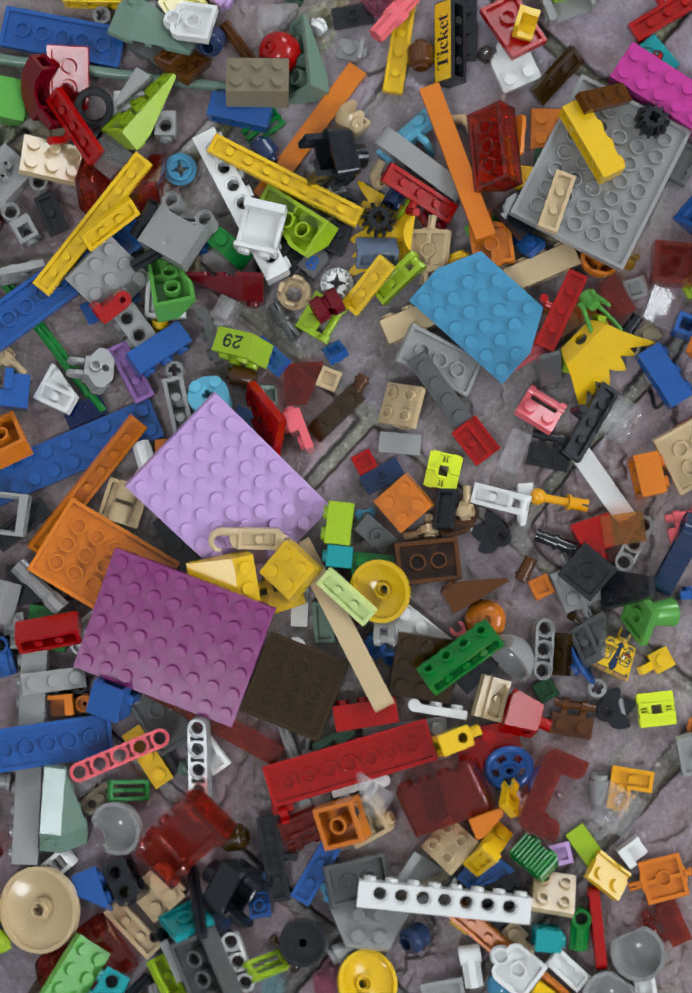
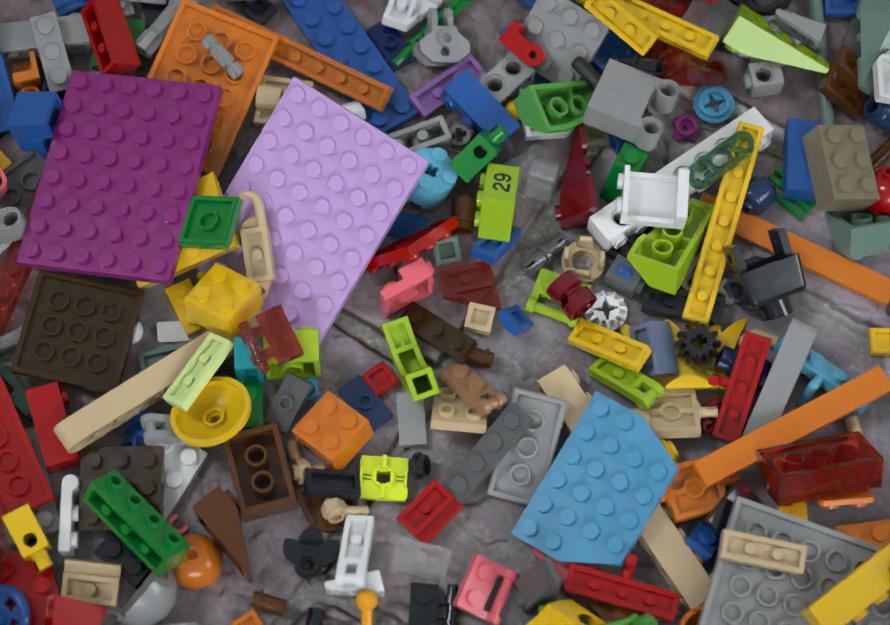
camera: 75 degrees right, 15 degrees down
tan cap [335,100,371,138] -> none
none -> green tile [178,195,243,250]
none -> light grey axle [201,34,244,79]
none -> clear red plate [238,304,304,374]
none -> lime arch [381,316,440,402]
none -> black plate [408,452,431,480]
none -> medium nougat plate [440,362,507,416]
none -> green torso [449,124,509,183]
none -> magenta plate [672,115,699,141]
none -> clear green beam [688,131,755,190]

